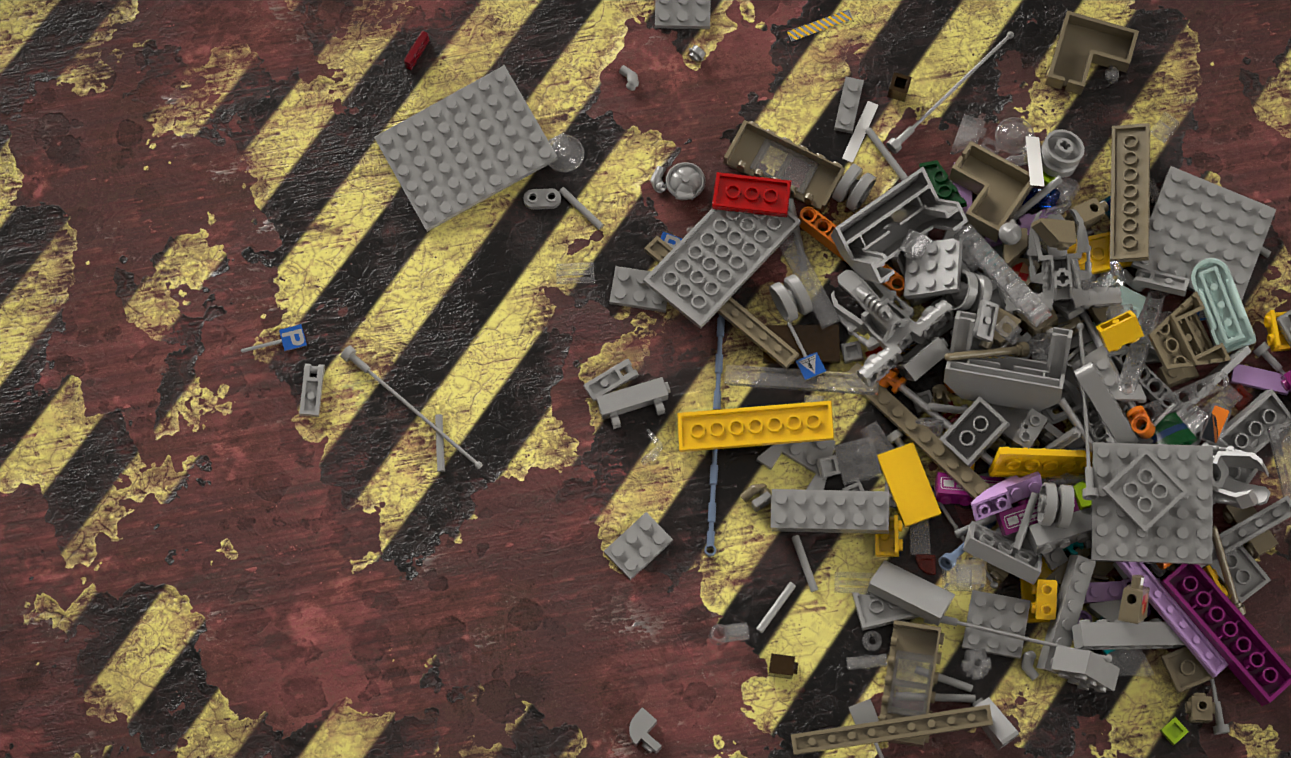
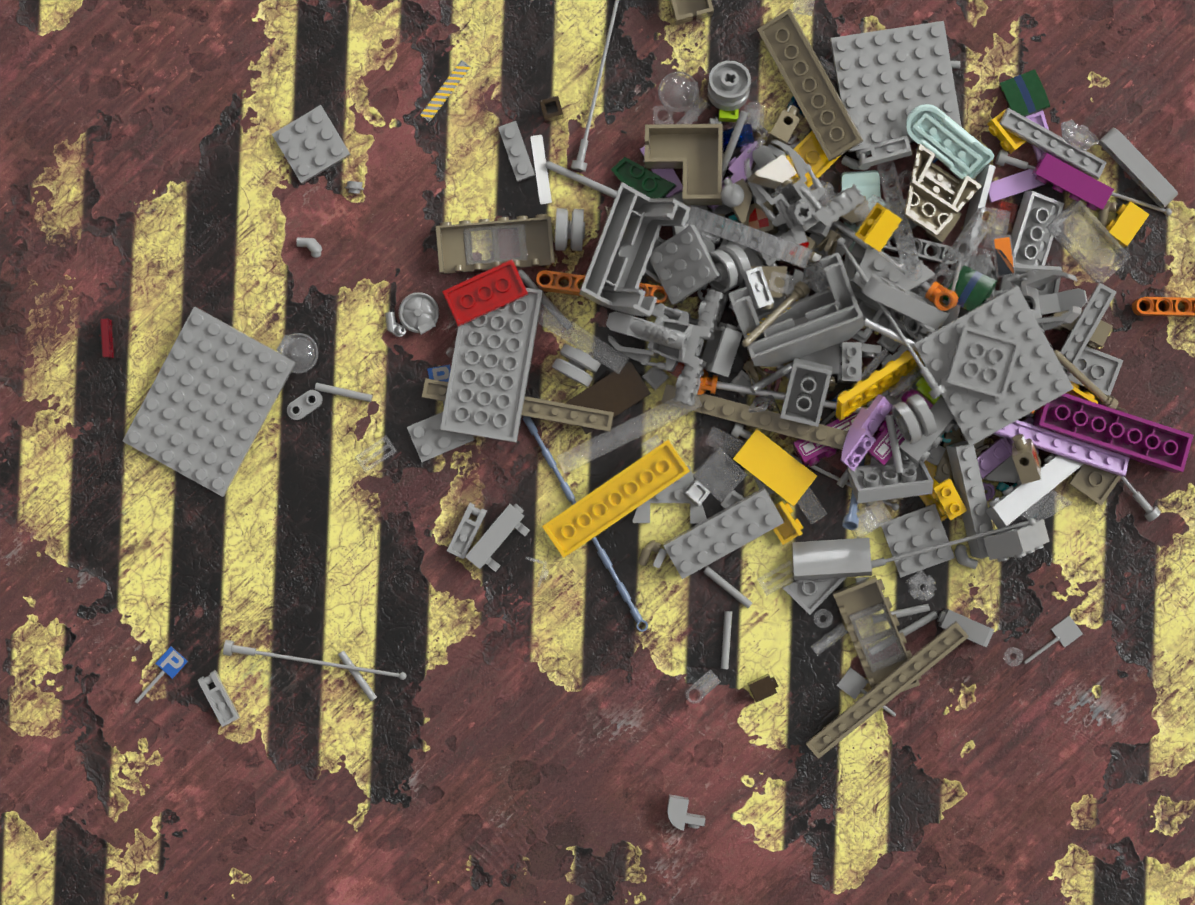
camera: 30 degrees left, 15 degrees up
light grey plate [604,512,673,580] -> none
piece [787,322,826,381] -> none
clear brick [899,229,933,261] -> none
clear red tile [915,554,936,575] -> none
clear slope [950,114,987,155] -> none
white sticker [1025,136,1044,186] -> none
light grey axle [1044,427,1081,449] -> none
clear panel [1097,260,1125,288] -> none
lime plate [1160,717,1189,746] -> none
dark tan brick [1185,693,1215,723] -> none

